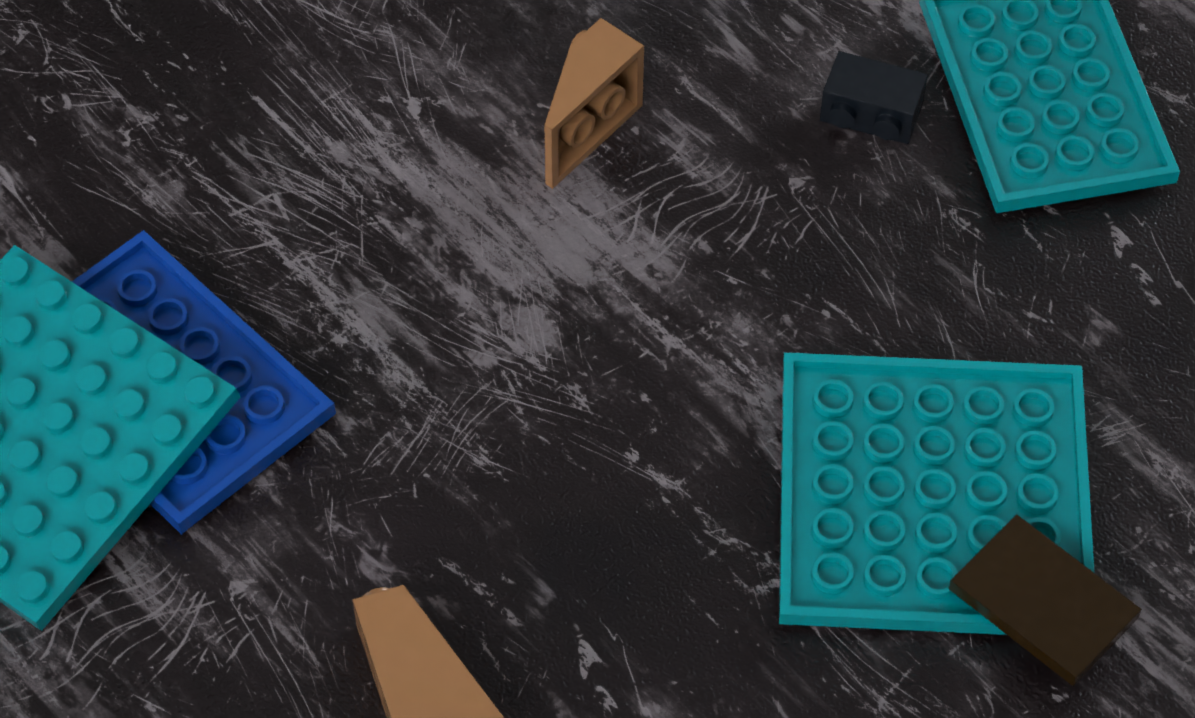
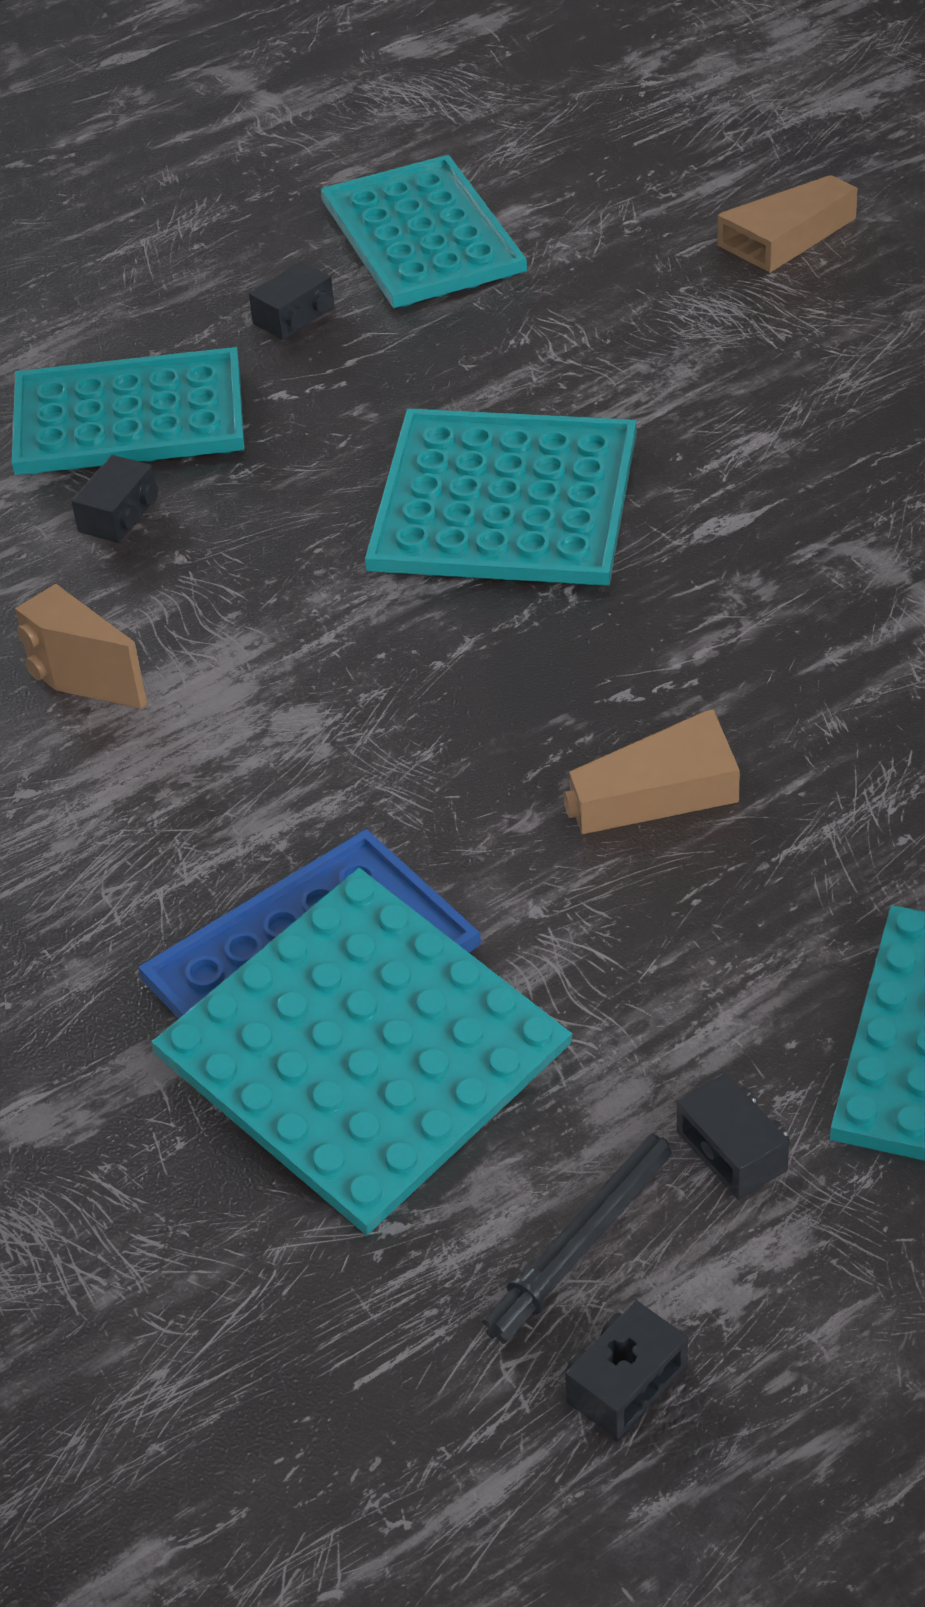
camera: 80 degrees left, 10 degrees down
dark brown tile [949,514,1142,686] -> none

